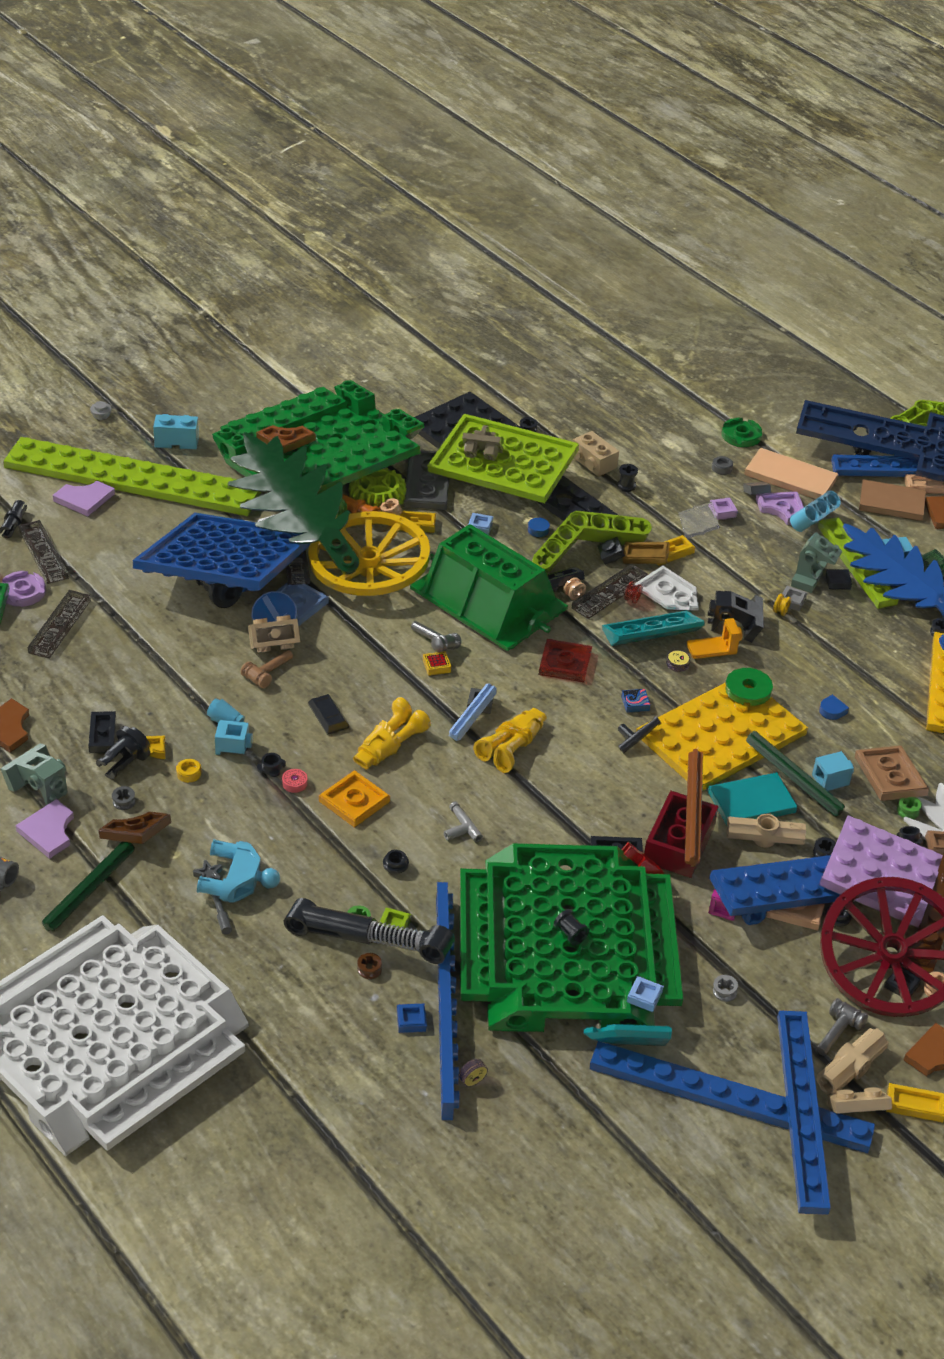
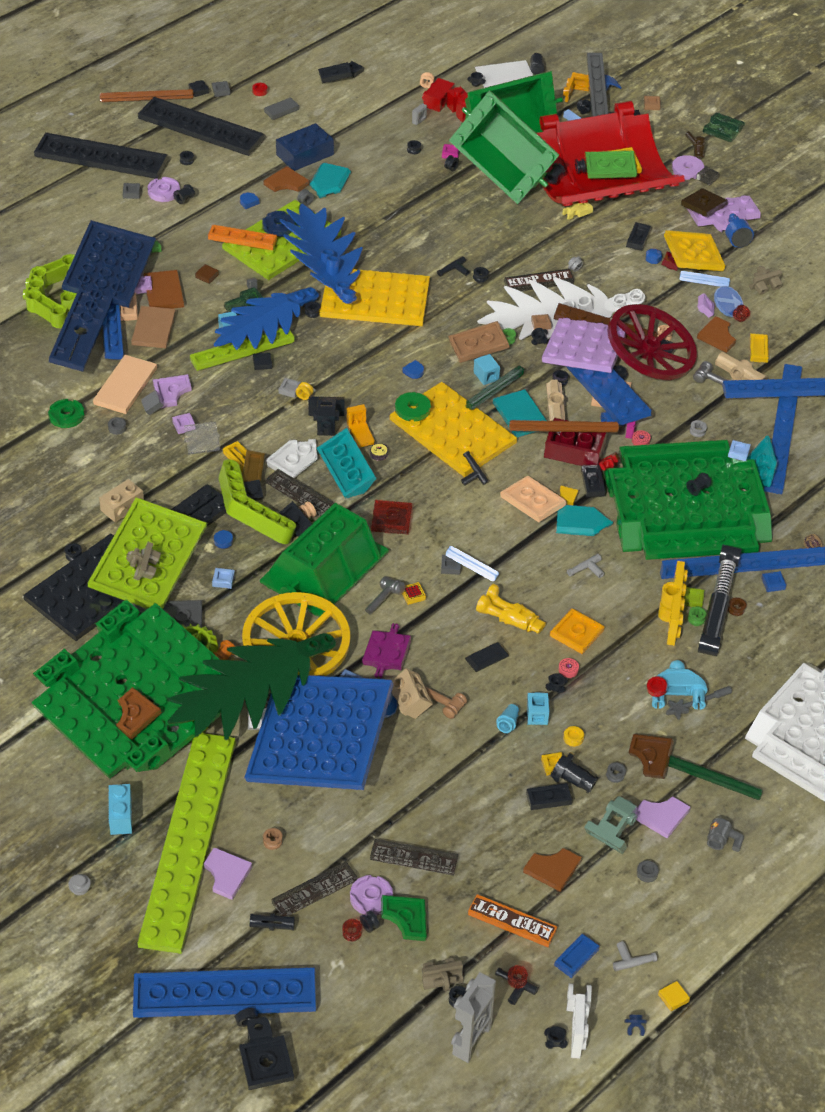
camera: 95 degrees left, 5 degrees up
light nougat bush [380,498,402,515] -> none
black plate [383,850,409,874] -> none
yellow tile [391,511,436,533] -> none
yellow piece [473,708,547,773] -> none
black bush [617,464,638,492] -> none
blue tile [621,689,650,713] -> none
clear red bush [624,581,643,604] -> none
medium azure beam [790,490,841,532] -> none
sand green tile [791,532,842,593] -> none
tan plate [827,1088,892,1114] -> none
none -> medium nougat bush [263,828,282,850]
none -> magenta plate [362,623,411,679]
none -> light nougat tile [500,476,566,522]
none -> teal tile [556,505,613,536]
none -> yellow tile [560,485,579,505]
none -> coral tile [632,430,651,445]
none -> red tile [647,676,667,697]
none -> yellow plate [658,561,688,646]

